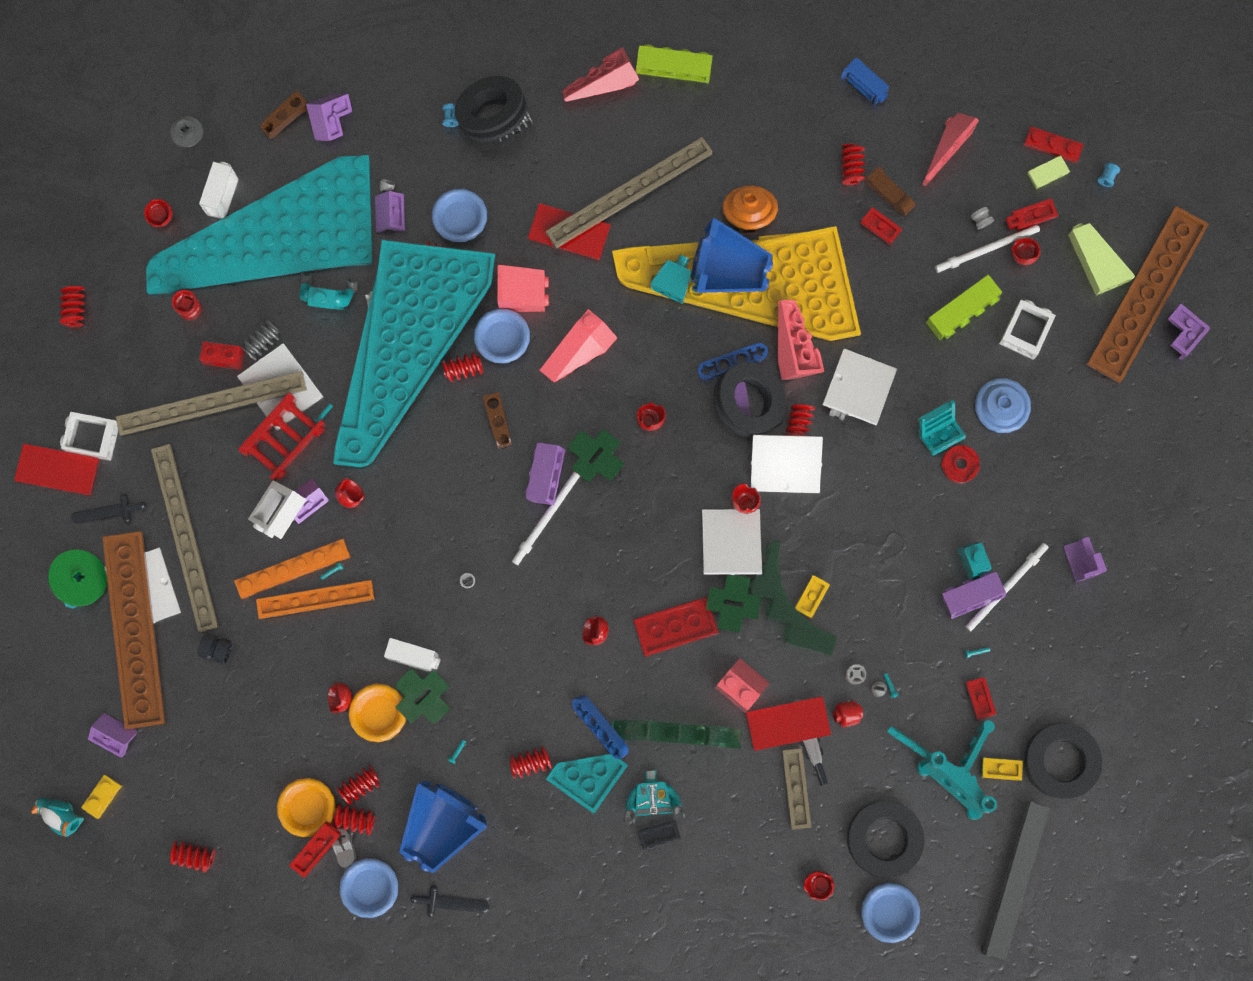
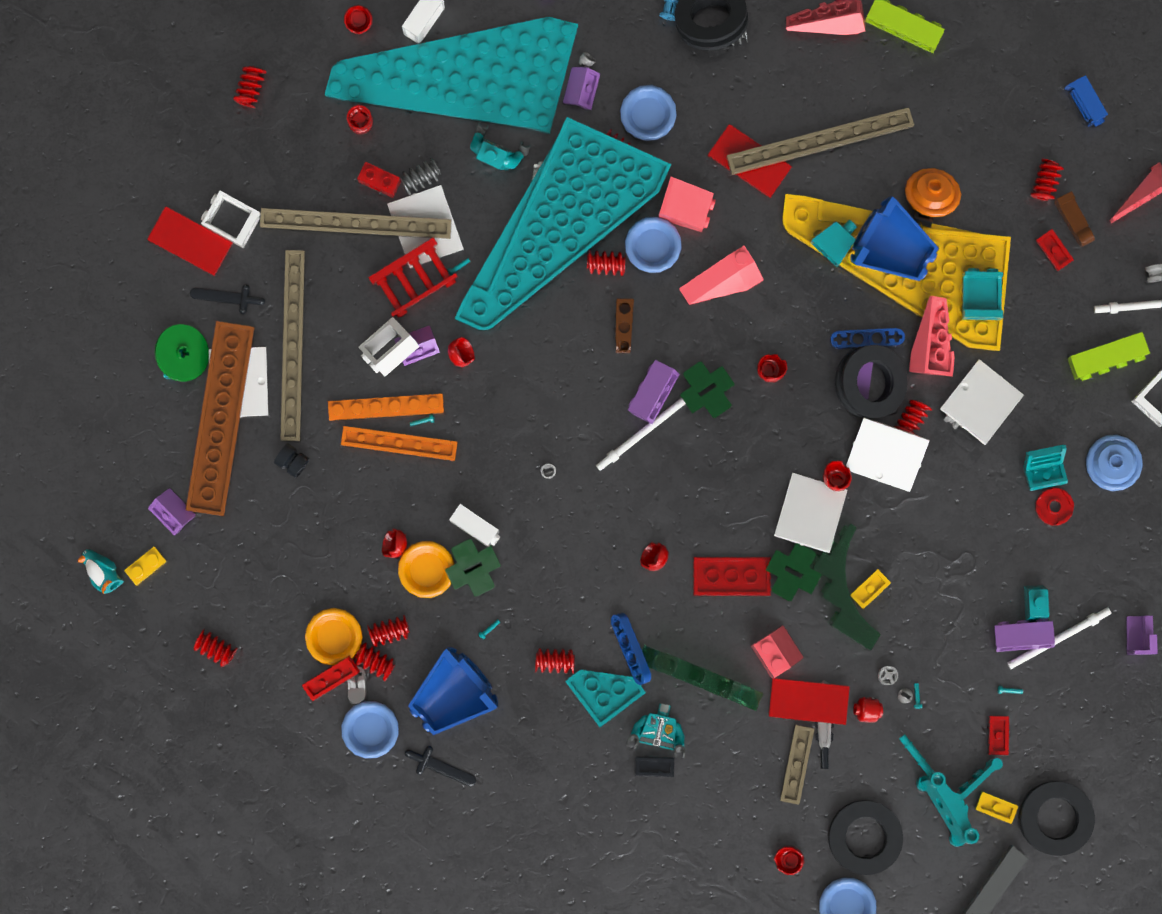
camera: 15 degrees right, 5 degrees up
none -> teal panel [962,268,1003,320]

